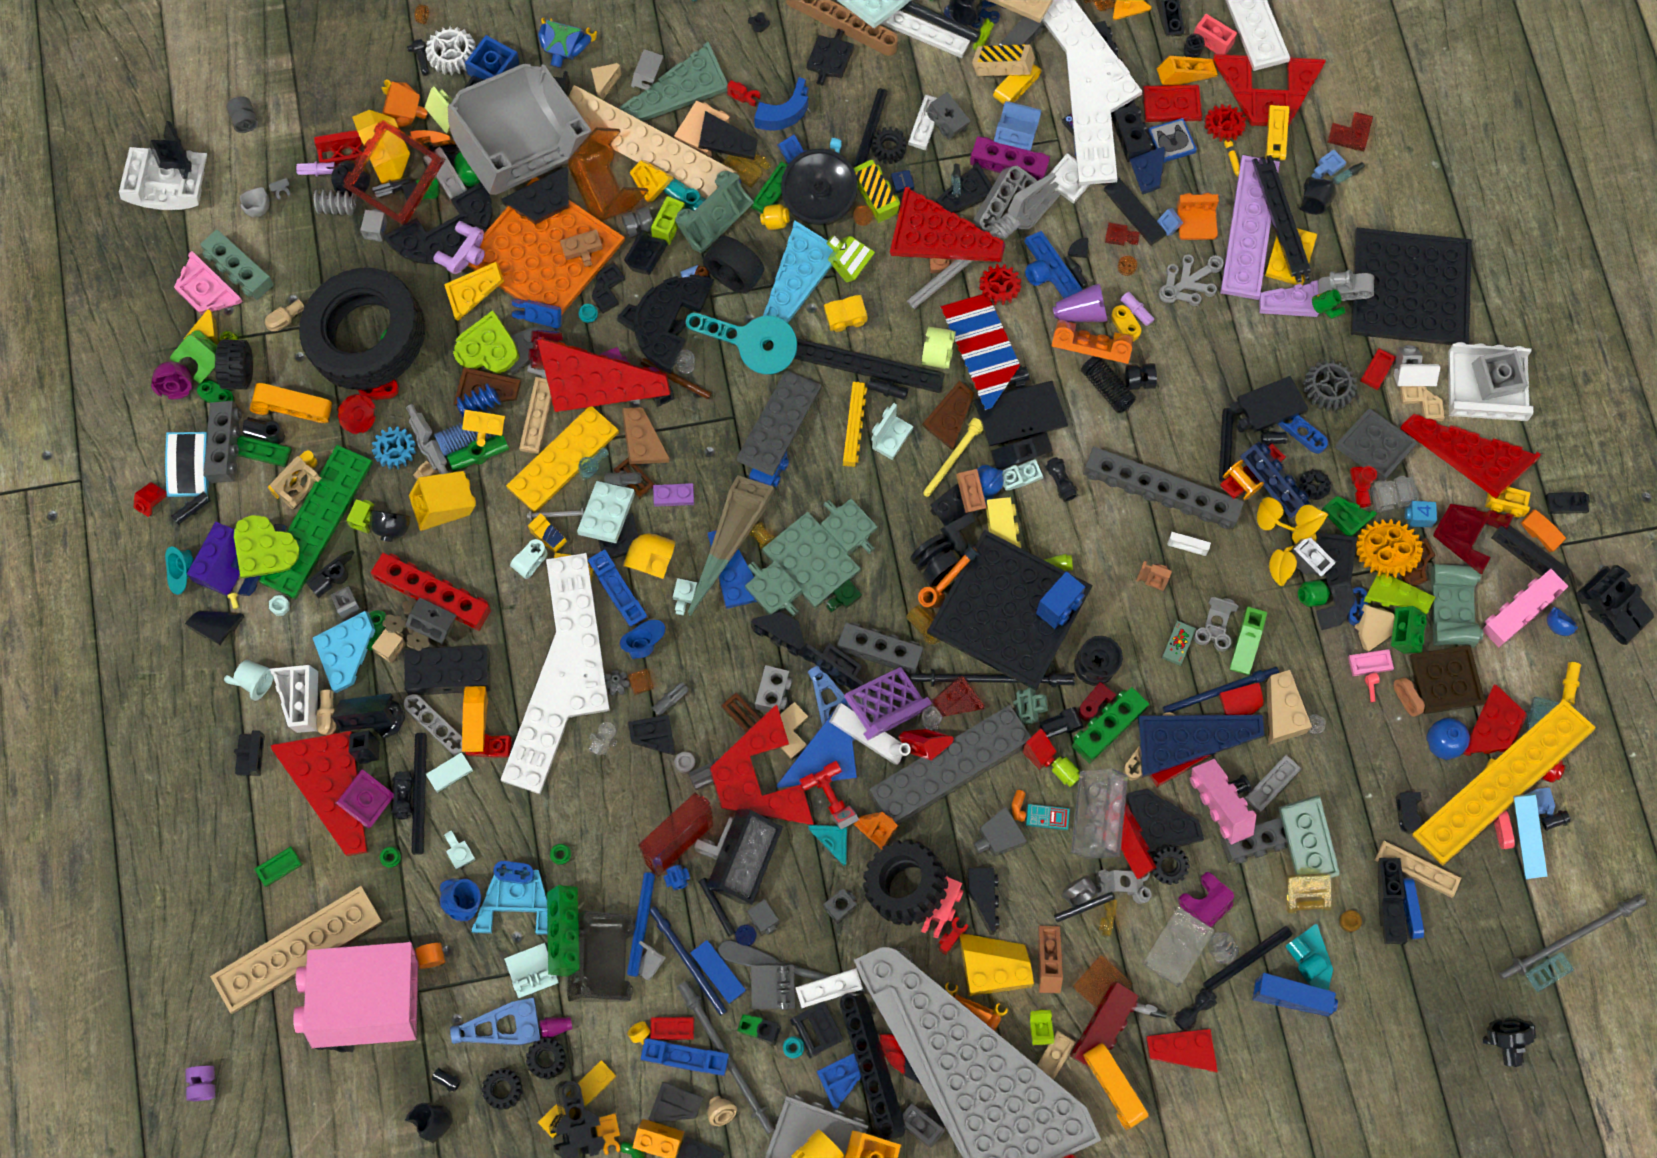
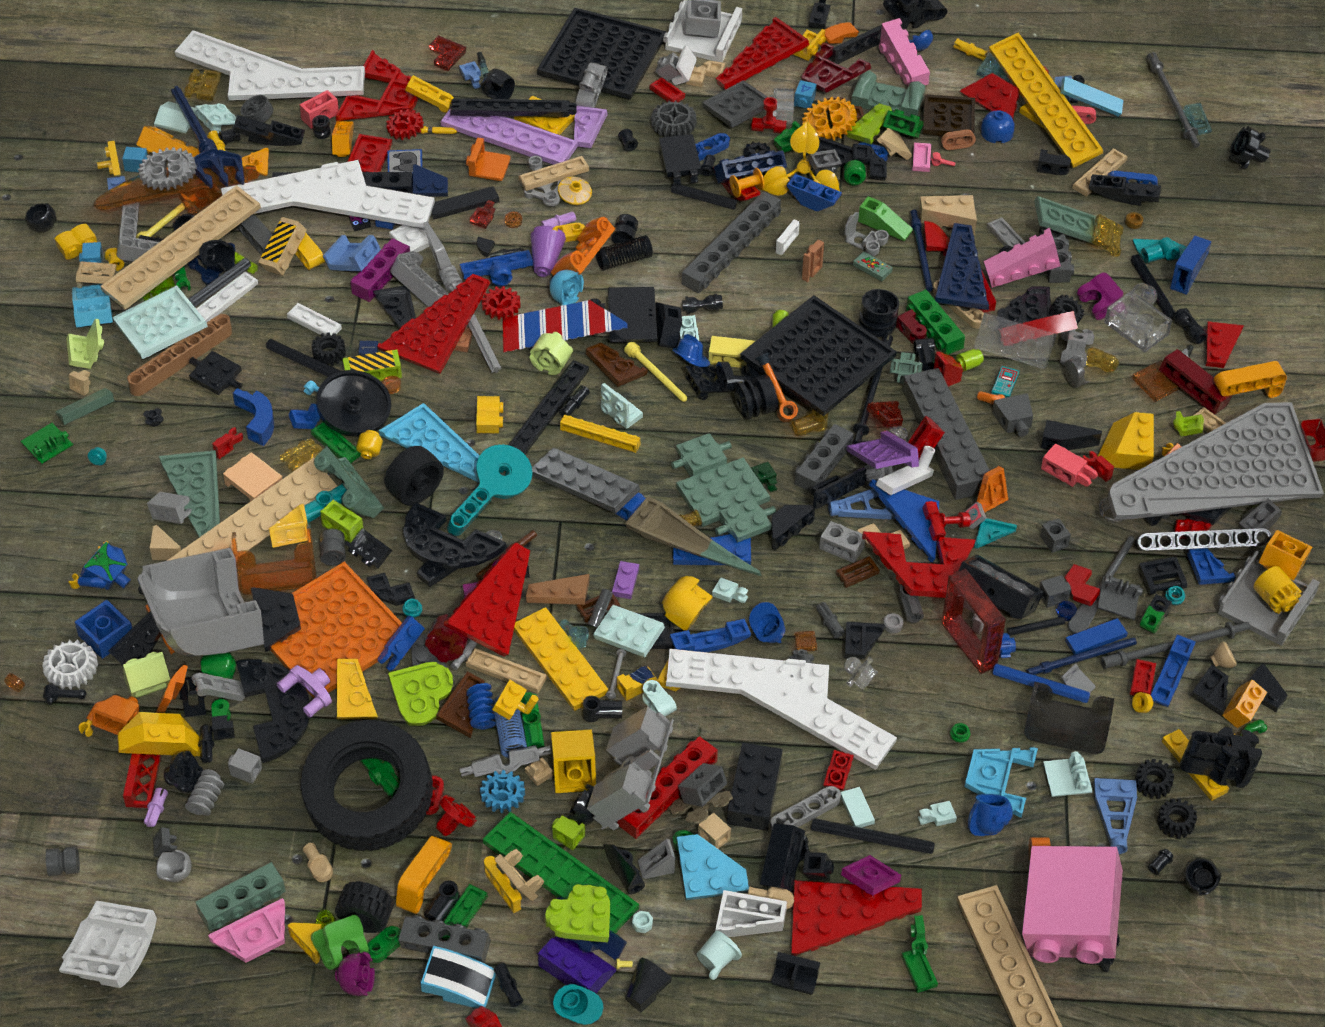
camera: 75 degrees left, 20 degrees down
black bracket [149,121,192,179] -> none
clear red window [343,120,446,225] -> none
green plate [380,847,401,868] -> none
black piece [391,771,413,820] -> none
light orange slope [462,686,488,752] -> none
blue beam [494,861,534,884] -> none
magenta cone [540,1017,572,1038] -> none
green brick [547,885,579,977] -> none
medium nougat plate [560,229,603,267] -> none
arm [680,265,709,277] -> none
black wing [698,111,758,160] -> none
white tile [795,968,863,1008] -> none
lime torso [826,235,875,283] -> none
black tyre [863,840,948,926] -> none
dark grey brick [926,92,970,140] -> none
clear light blue piece [951,164,961,199] -> none
nougat plate [956,469,987,513] -> none
blue brick [1036,571,1085,629] -> none
nougat slope [1038,926,1063,993] -> none
black bar [1054,891,1115,923] -> none
medium blue plate [1157,208,1183,236] -> none
green piece [1312,289,1346,319] -> none
none -> tan tile [519,156,589,191]
none -> medium azure cylinder [550,269,584,305]
none -> tan dish [558,176,592,205]
none -> black piece [582,696,622,722]
none -> light grey piece [587,706,674,831]
none -> black bush [618,128,638,151]
none -> blue slope [787,174,842,211]
none -> green plate [910,915,928,955]
none -> red tile [1065,564,1100,606]

